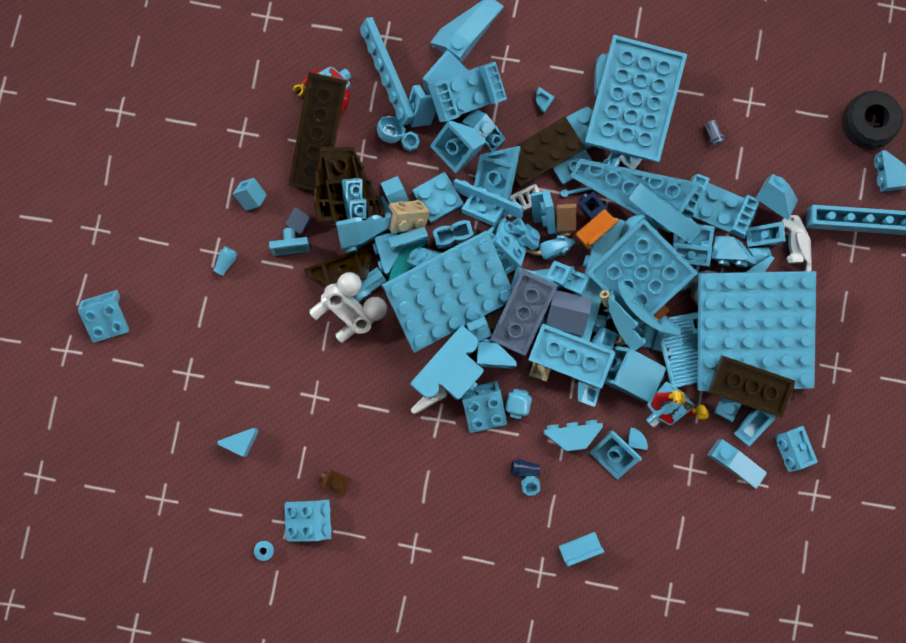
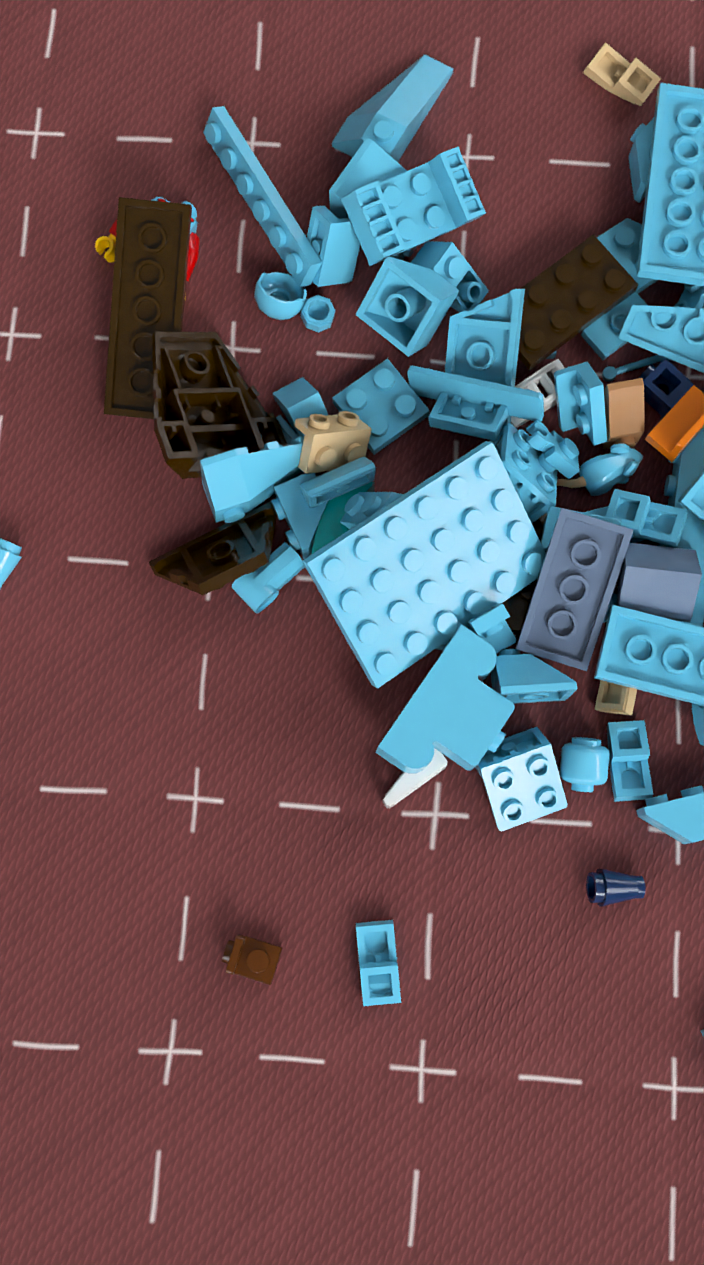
camera: 10 degrees left, 5 degrees down
medium azure slope [217,428,258,457] -> none
medium azure panel [233,178,267,210] -> none
medium azure plate [254,541,274,561] -> none
medium azure tile [269,228,311,256] -> none
sand blue slope [285,207,312,235] -> none
medium azure bracket [285,500,331,541] -> none
white piece [309,272,387,343] -> none
medium azure slope [342,178,366,219] -> none
medium azure brick [433,220,474,249] -> none
medium azure tile [521,476,540,496] -> none
medium azure tile [536,87,555,114] -> none
none -> medium azure slope [356,920,401,1006]
none -> tan slope [583,42,661,106]
none -> medium azure slope [607,720,653,802]

